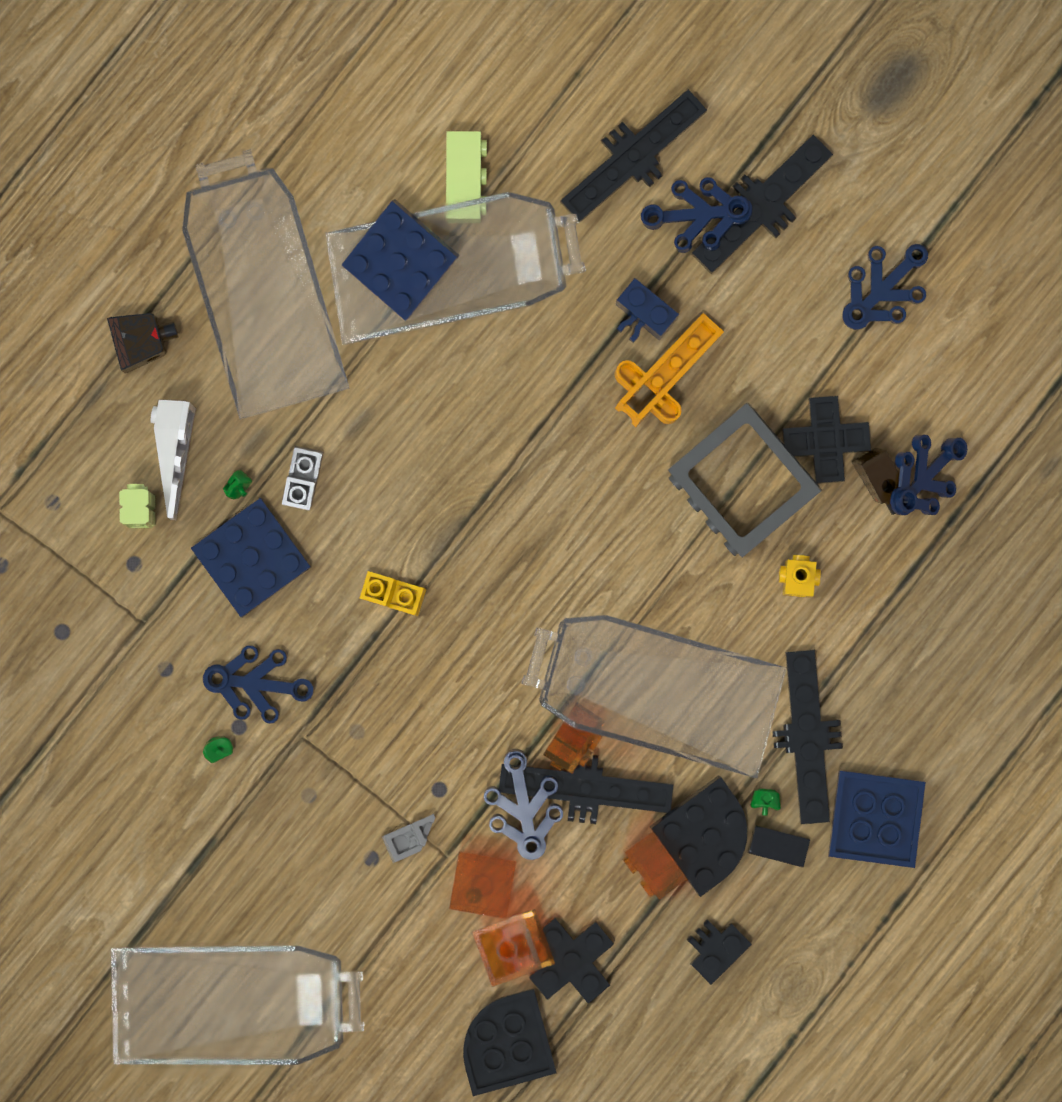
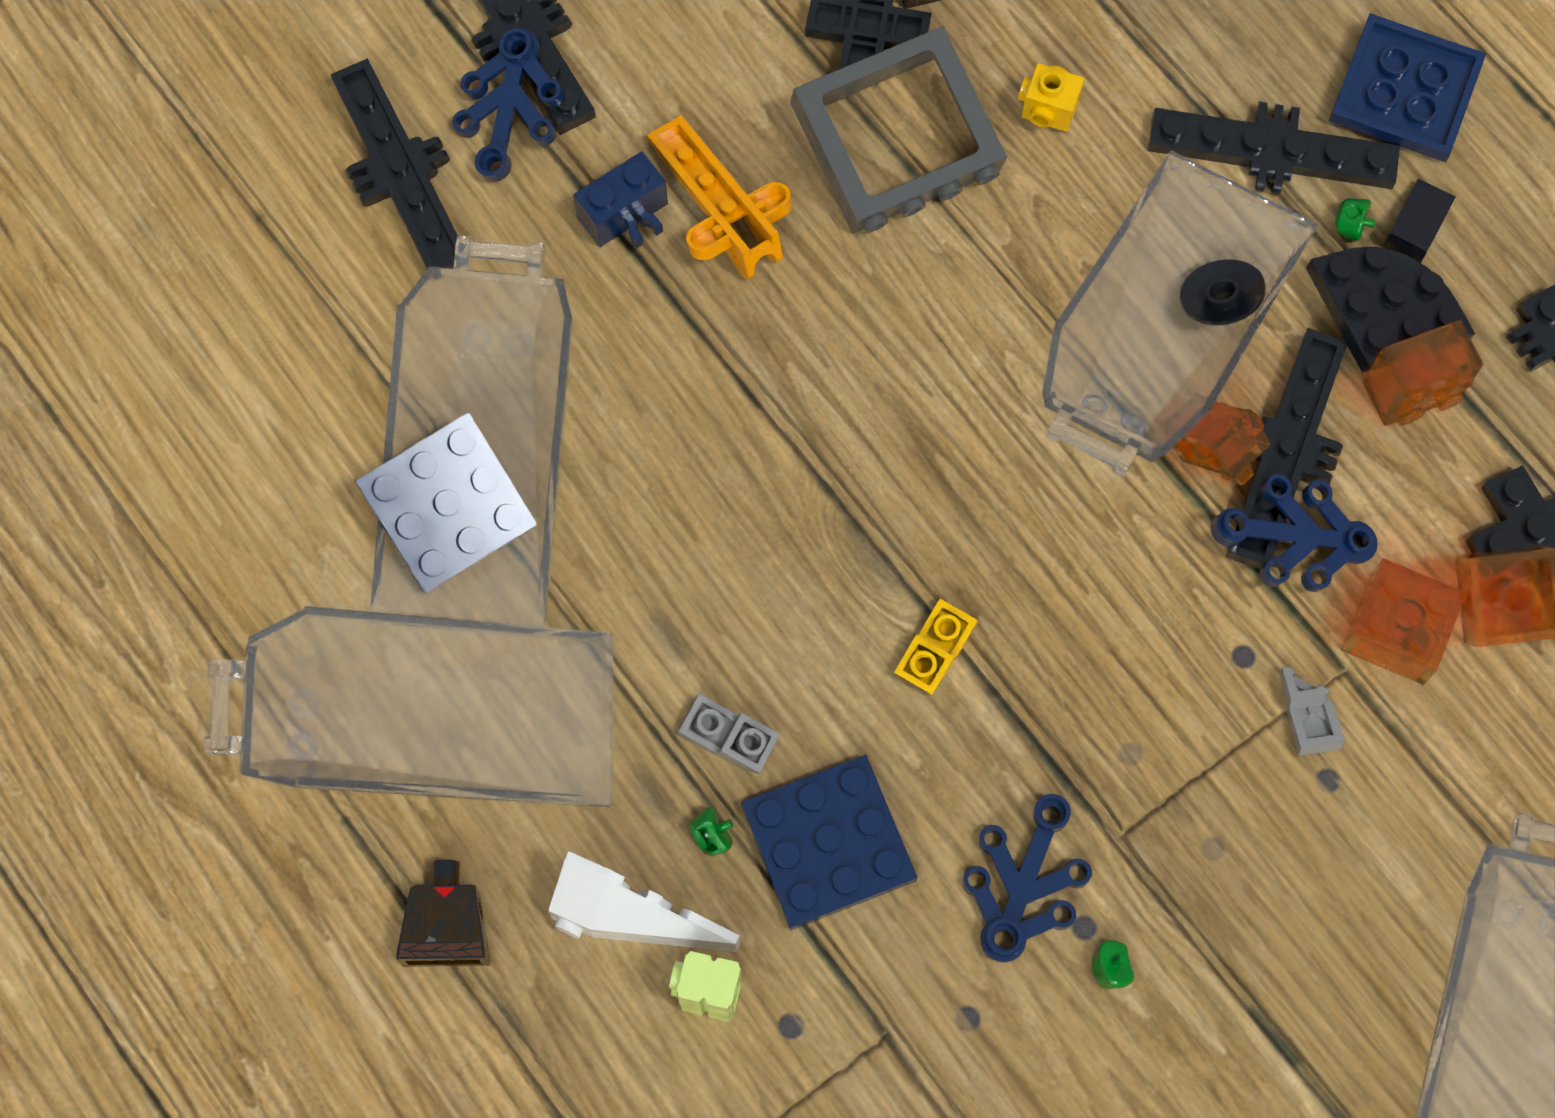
camera: 75 degrees left, 15 degrees down
yellowish green brick [446,131,487,221] -> none
none -> black dish [1180,259,1266,326]

